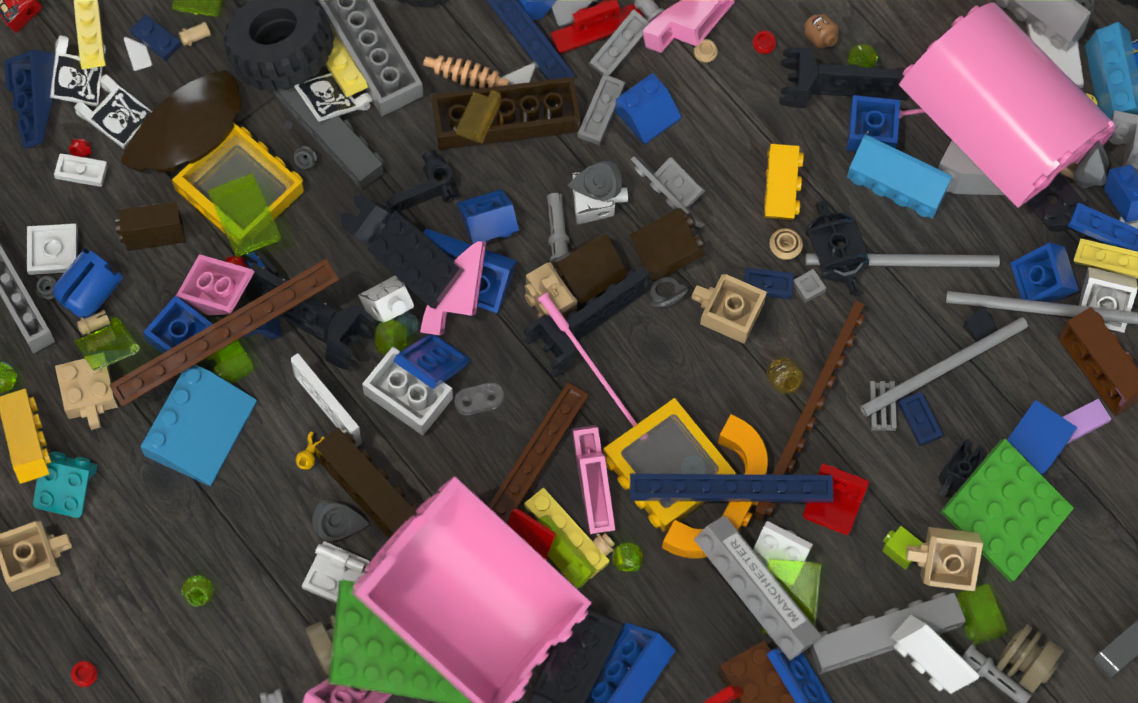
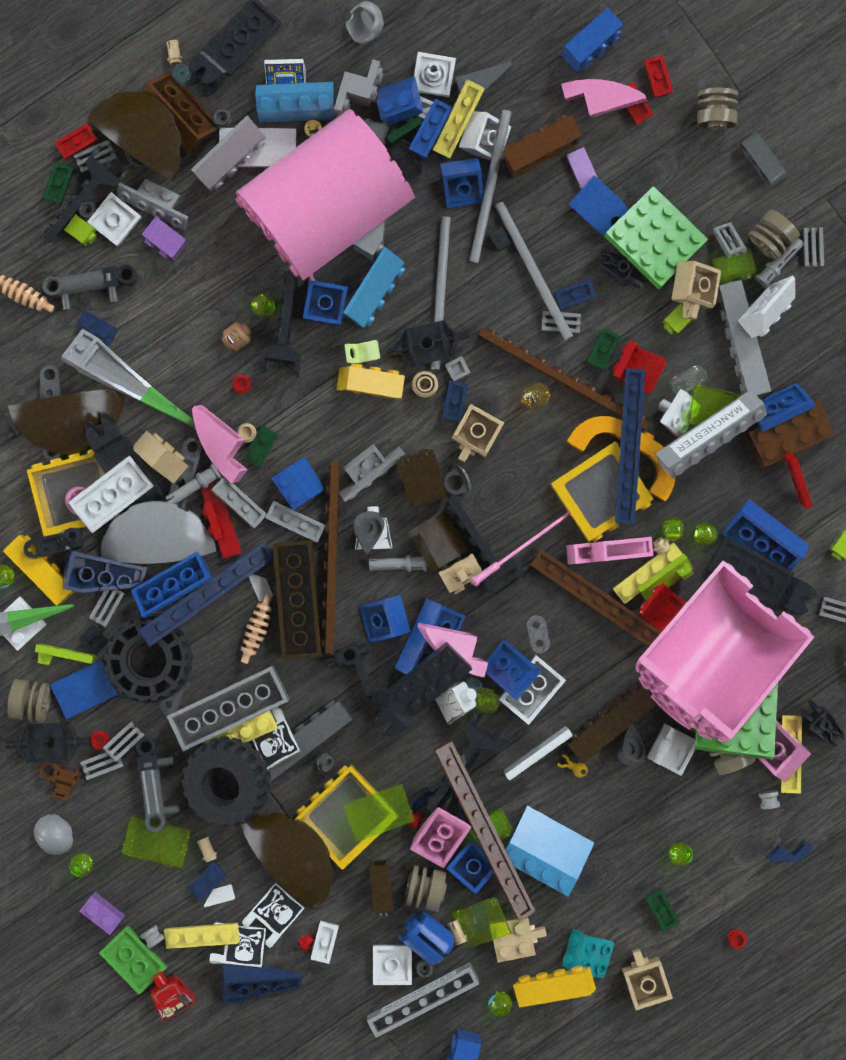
camera: 80 degrees left, 20 degrees up
clear yellow panel [456,90,501,144] -> none
none -> dark green plate [243,425,279,468]
none -> reddish brown plate [322,461,340,654]
none -> yellowish green bracket [344,340,380,363]
none -> dark green plate [387,116,423,147]
none -> dark tan wheel [405,865,447,912]
none -> dark green plate [586,328,621,371]
none -> dark green plate [645,888,680,932]
none -> clear plate [669,365,707,394]
none -> clear neon green piece [694,522,717,546]
none -> light grey tile [713,222,746,259]

